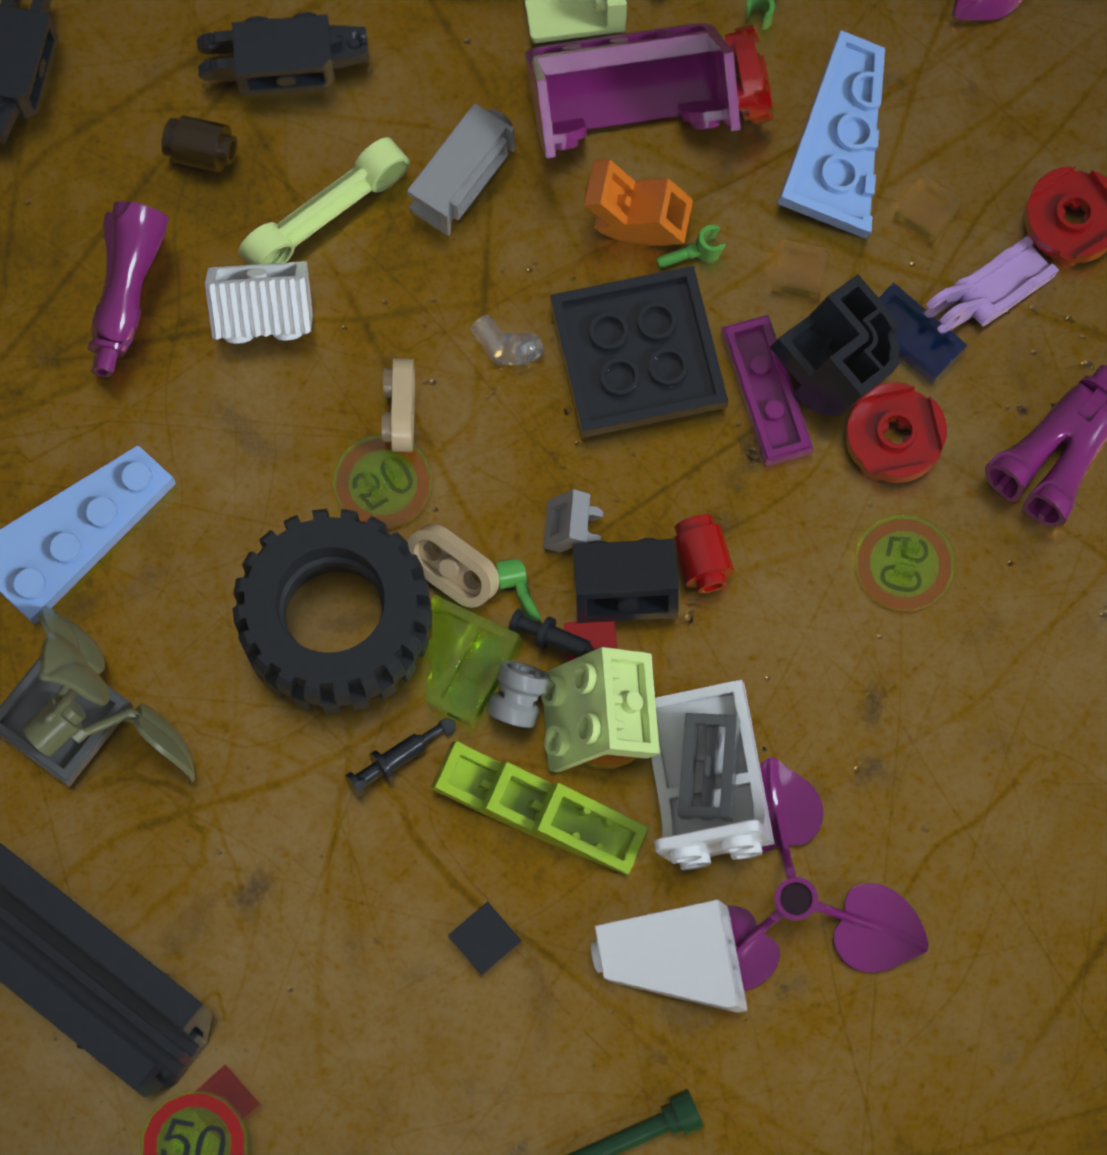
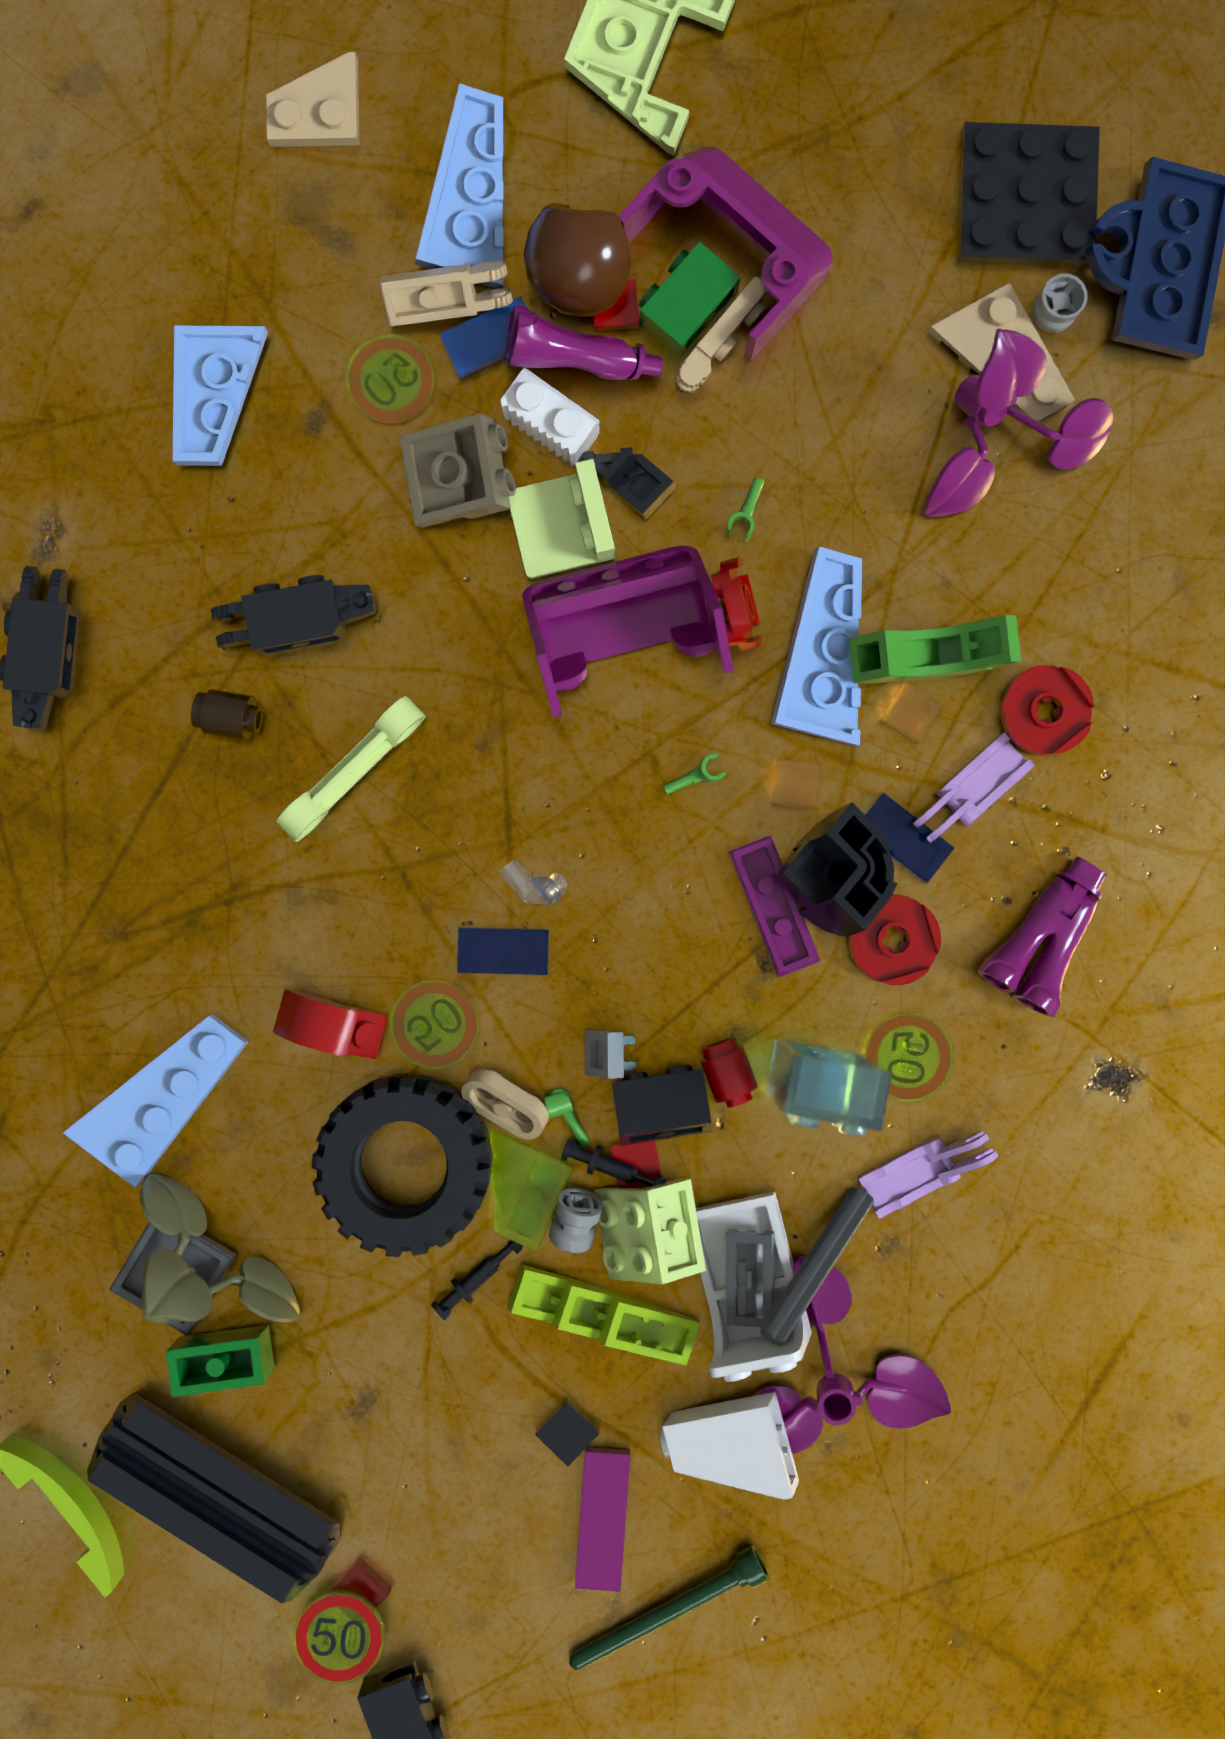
camera: 10 degrees left, 15 degrees up
magenta piece [87,201,169,377] -> none
white brick [205,261,313,344] -> none
tan plate [382,358,415,452] -> none
light grey window [407,103,515,236] -> none
black plate [550,265,728,438] -> none
orange brick [584,159,693,246] -> none
none -> green brick [166,1324,275,1397]
none -> red brick [273,989,388,1059]
none -> clear blue tile [457,927,549,975]
none -> magenta tile [575,1447,630,1592]
none -> dark grey axle [760,1188,874,1346]
none -> clear light blue brick [766,1039,892,1137]
none -> bright green arch [849,615,1021,684]
none -> lavender arm [858,1131,998,1219]

